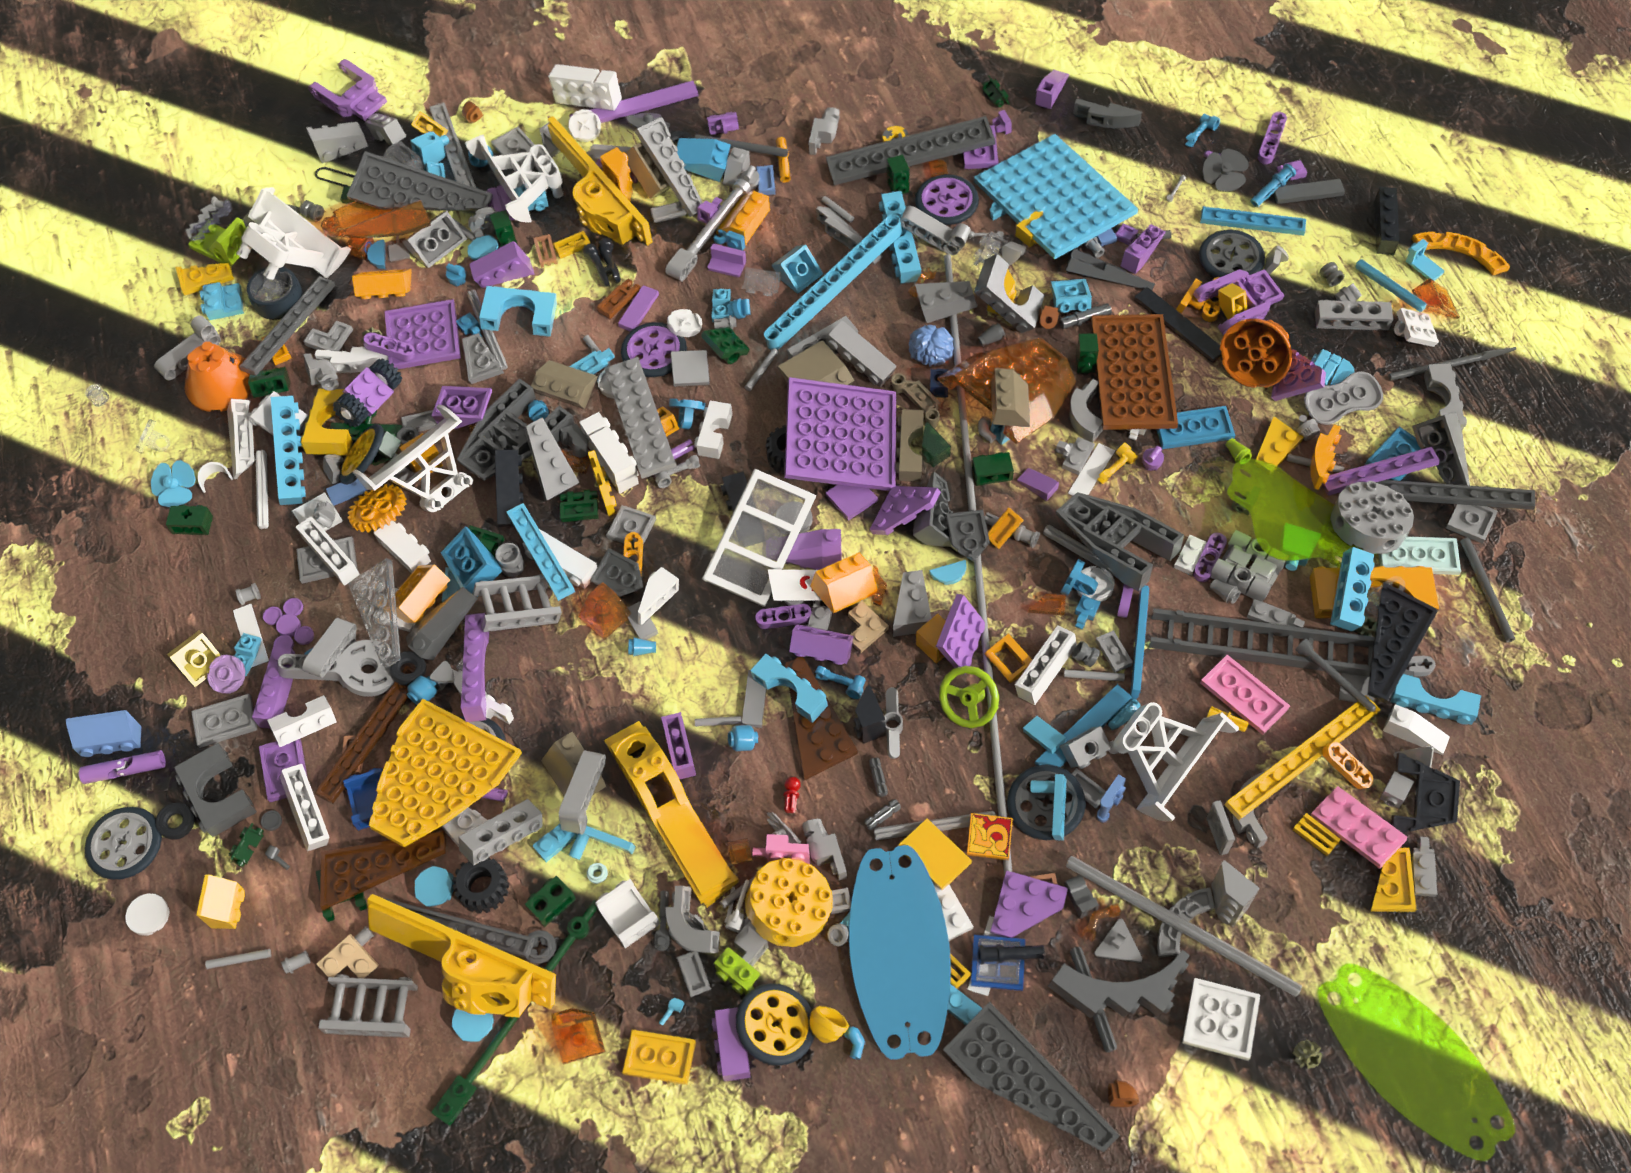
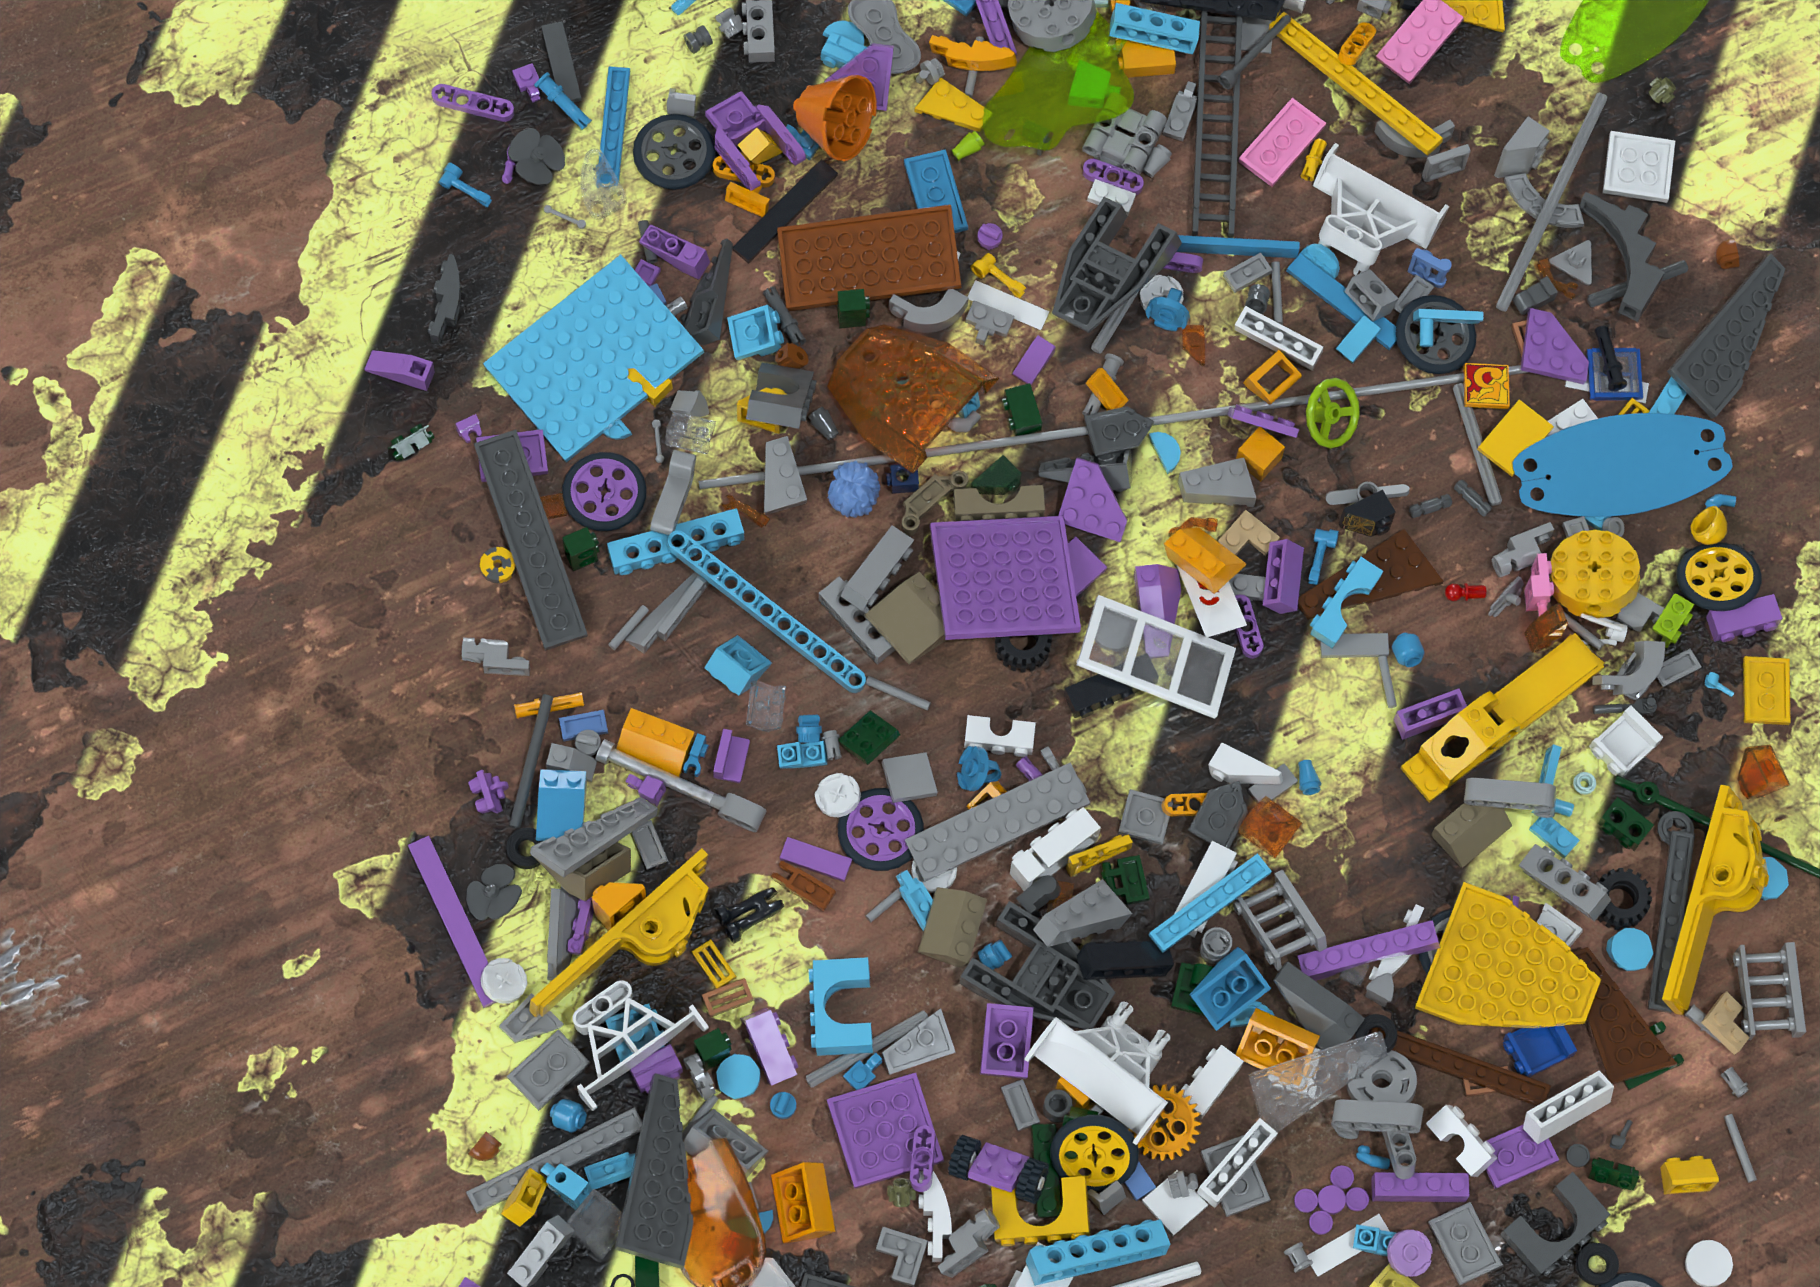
camera: 105 degrees left, 10 degrees up
dark azure head [407,676,437,705] -> none
white piece [549,64,622,111] -> none
dark tan slope [991,368,1030,428] -> none
dark azure plate [1075,595,1101,630] -> none
yellow tile [1293,813,1341,856] -> none
none -> clear beam [580,148,627,220]

